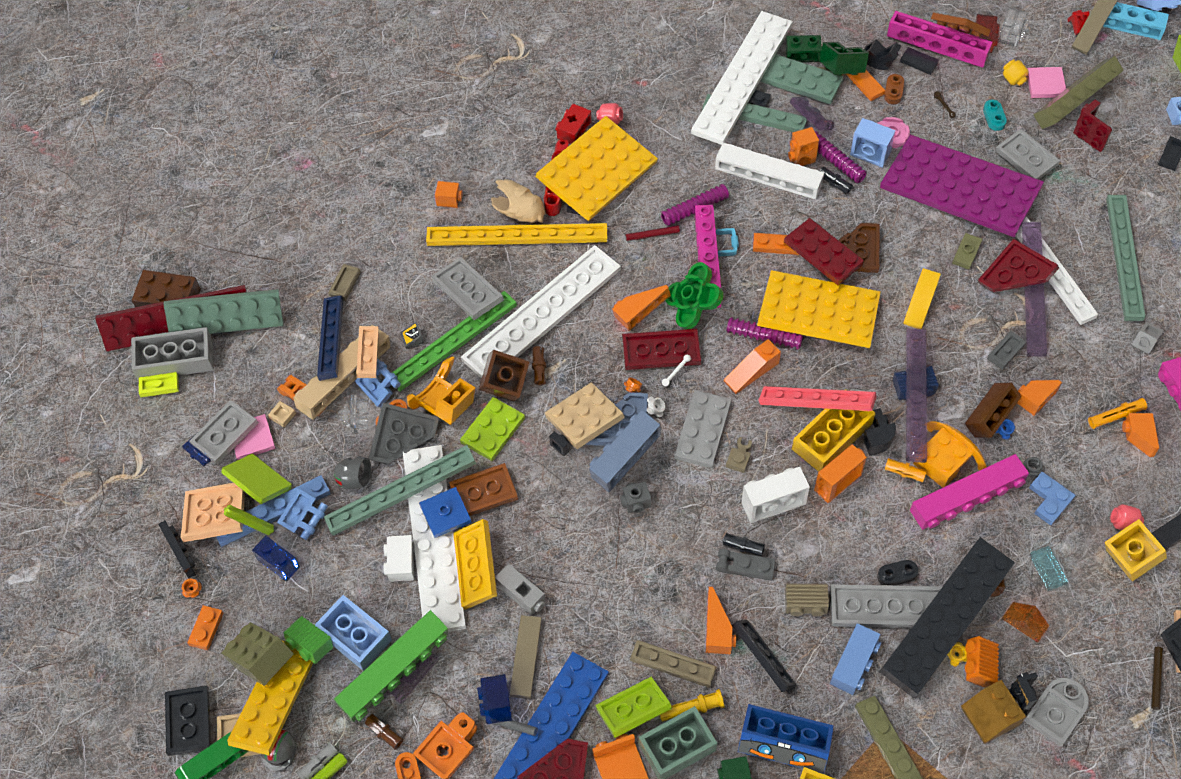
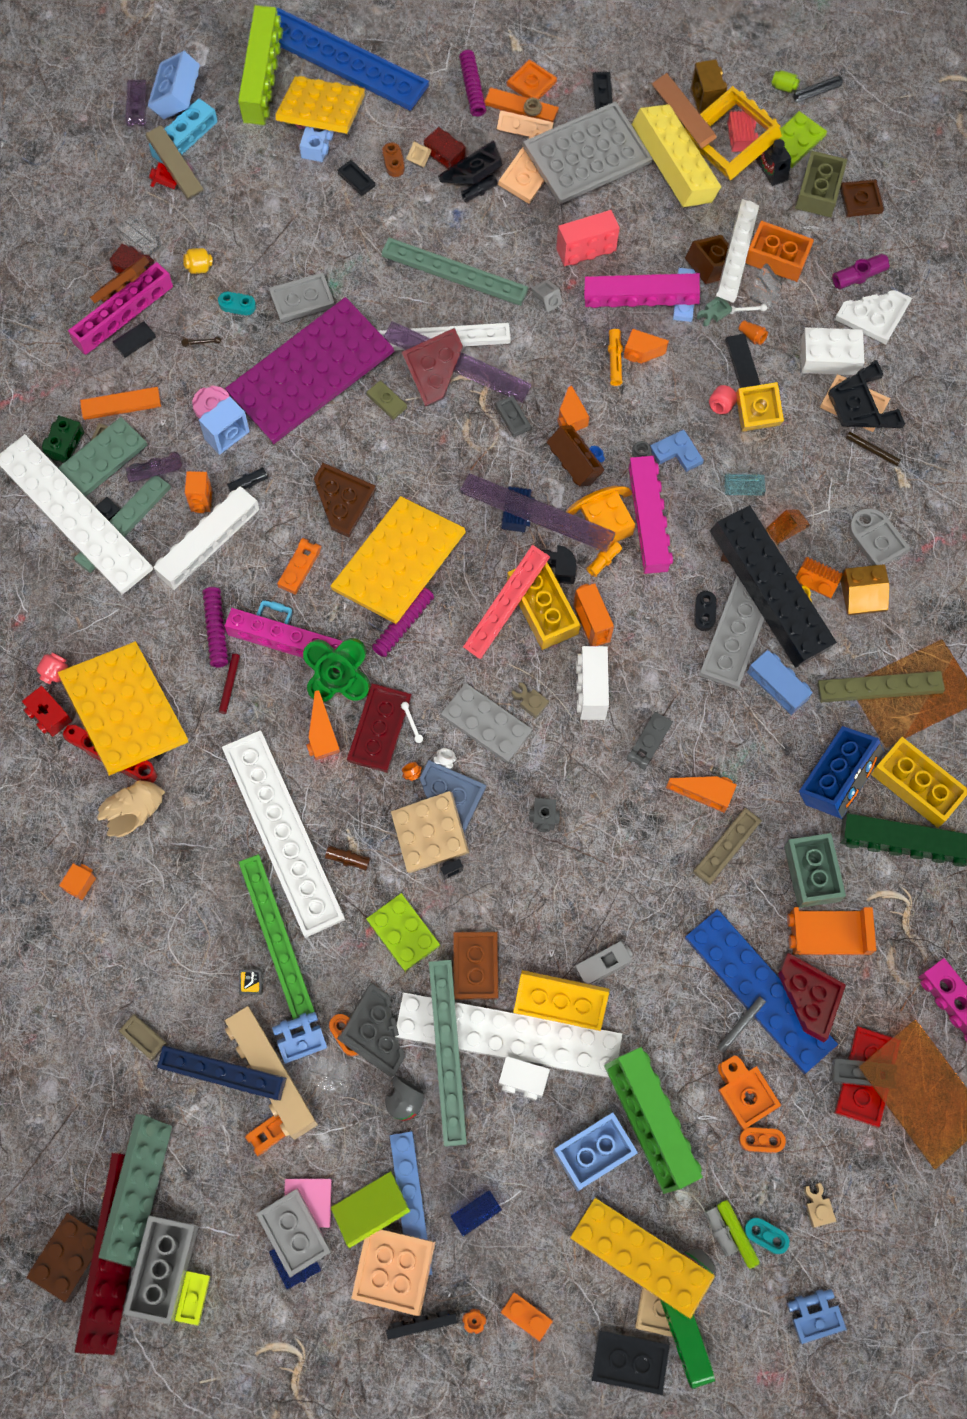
camera: 75 degrees left, 10 degrees up
olive brick [221,622,294,686] -> none
lime axle [224,505,274,535] -> none
tan plate [268,401,296,427] -> none
medium blue plate [277,489,328,540] -> none
bright green brick [283,616,333,664] -> none
light nougat plate [356,326,379,378] -> none
reddish brown axle [365,714,404,750] -> none
light orange piece [407,357,476,425] -> none
blue plate [419,487,472,538] -> none
yellow plate [426,223,607,246] -> none
light grey plate [431,257,504,320] -> none
clear blue brick [477,674,512,725] -> none
reddish brown brick [478,350,530,401] -> none
dark tan tile [510,615,542,699] -> none
sand blue brick [589,410,661,493] -> none
lime plate [595,676,672,738] -> none
yellow pin [660,689,725,722] -> none
slope [723,339,781,394] -> none
black pin [723,532,765,557] -> none
black tile [732,619,797,692] -> none
dark red plate [784,218,864,285] -> none
dark tan brick [785,584,829,616] -> none
magenta piece [815,131,867,184] -> none
dark green brick [820,42,869,76] -> none
black brick [864,39,901,70] -> none
dark orange plate [884,74,904,105] -> none
yellow slope [903,268,941,330] -> none
black bracket [1009,672,1038,714] -> none
bright pink tile [1027,67,1066,98] -> none
olive brick [1033,56,1124,129] -> none
dark red bracket [1073,99,1112,152] -> none

